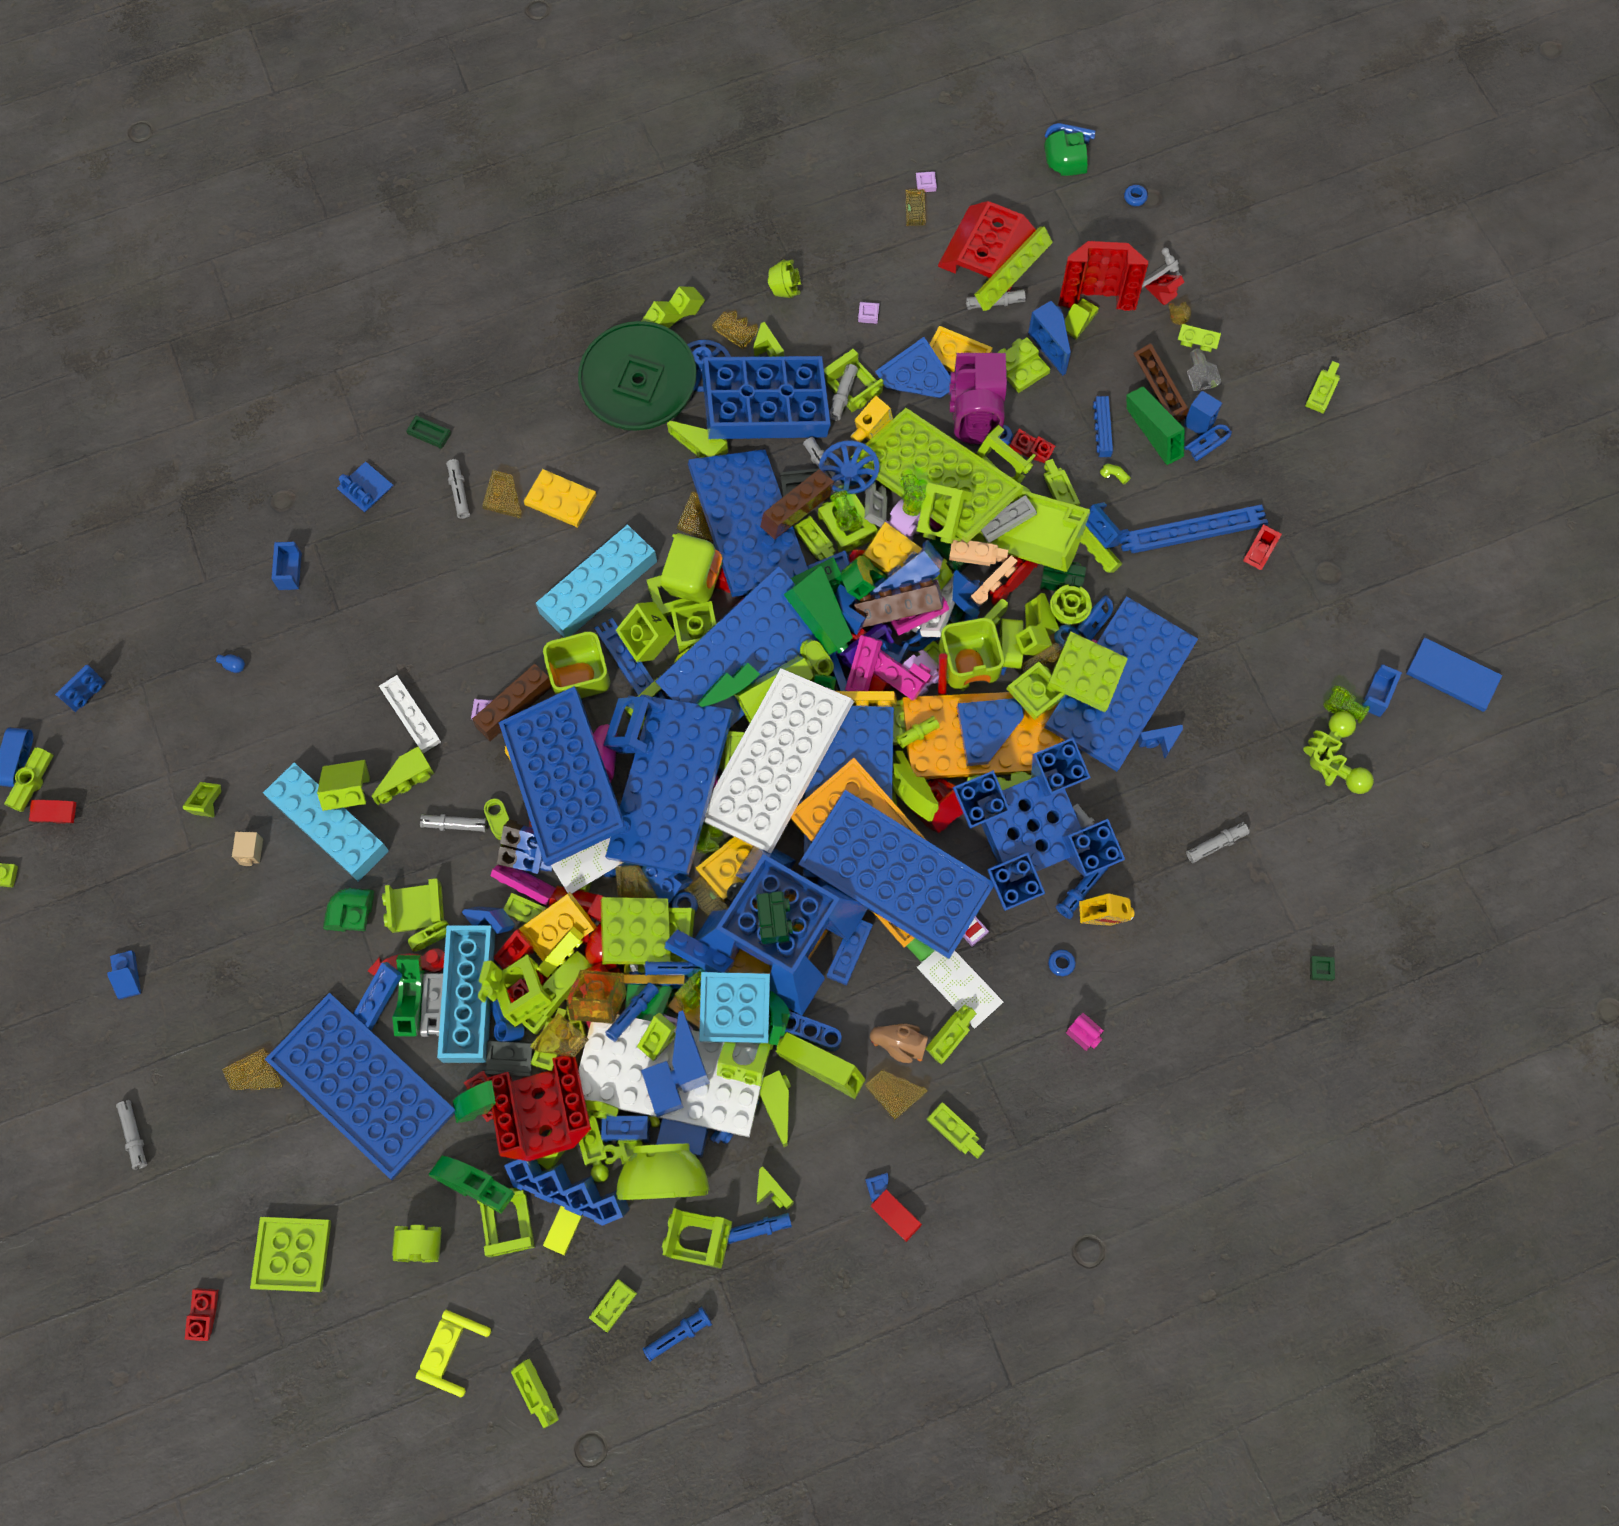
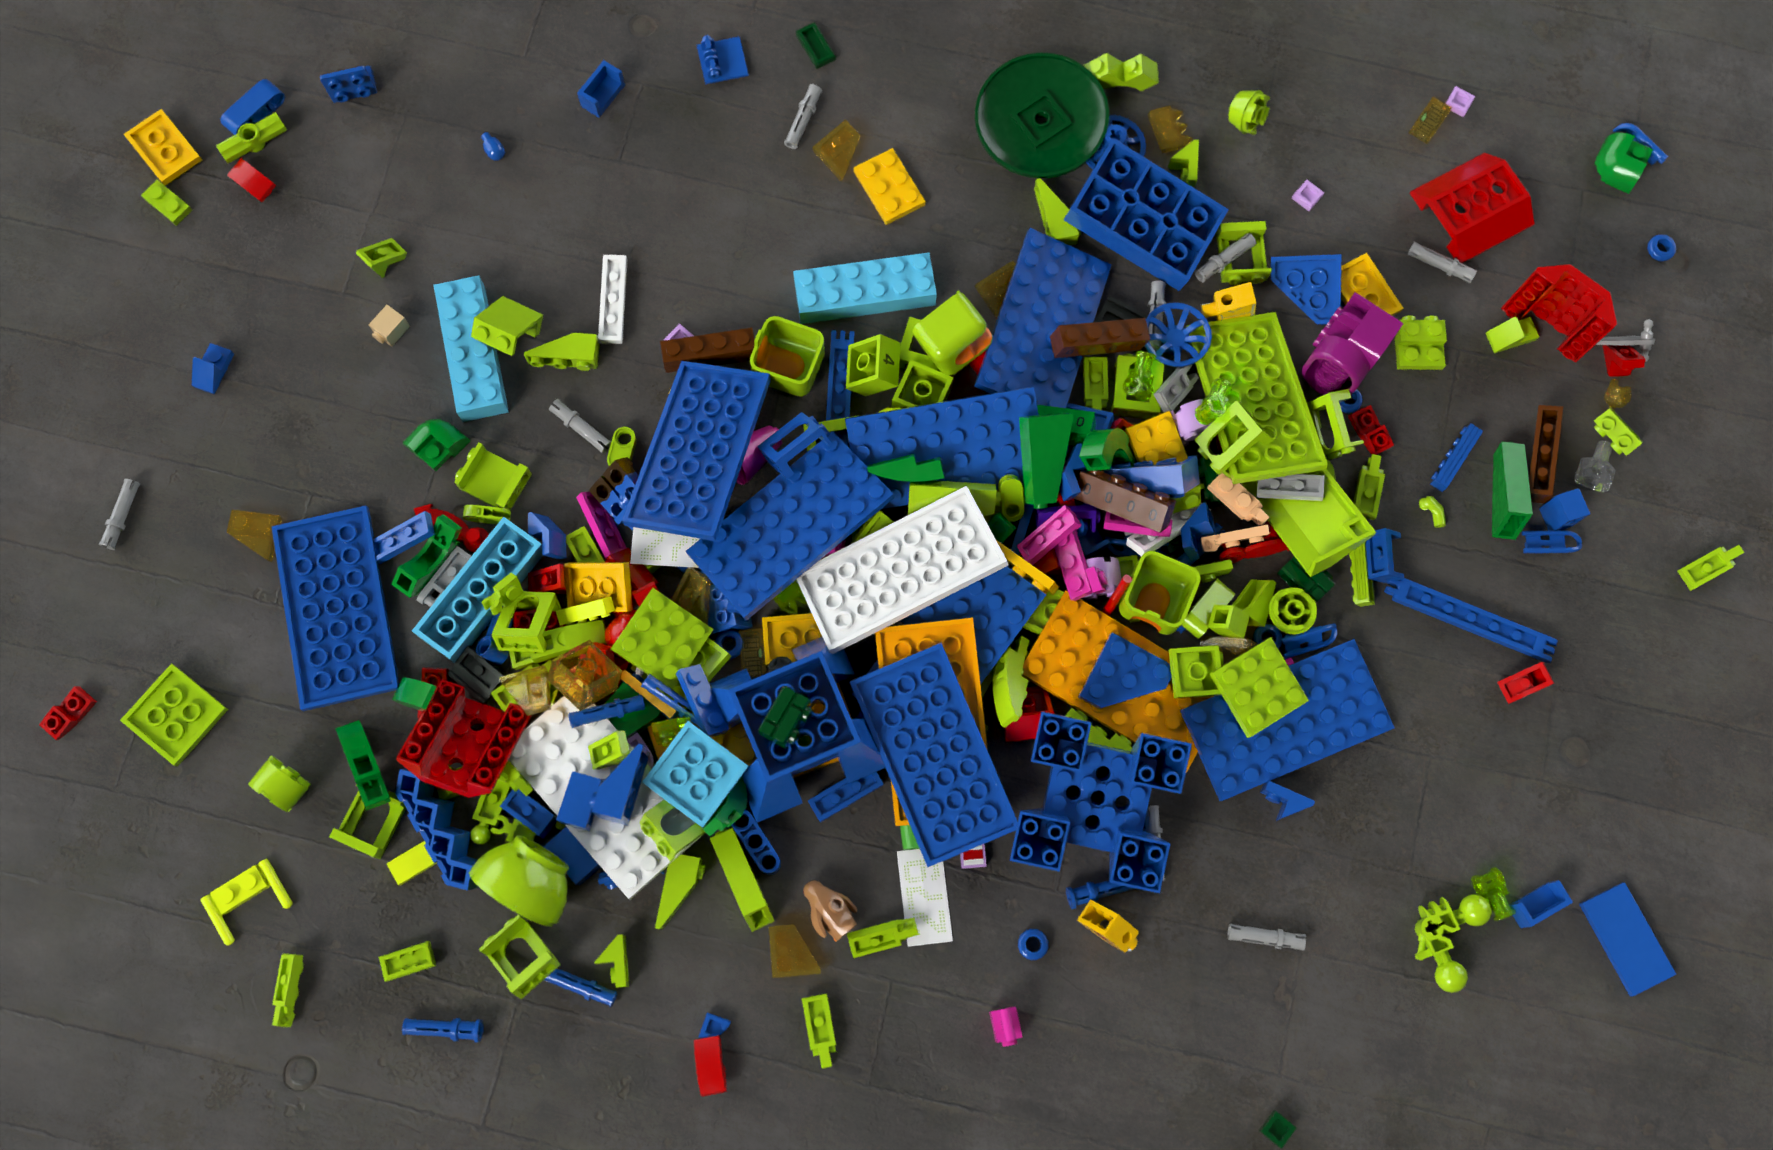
camera: 30 degrees right, 5 degrees up
lime pin [896,716,940,748] -> none
lime plate [974,226,1053,311] -> none
blue slope [1028,301,1071,376] -> none

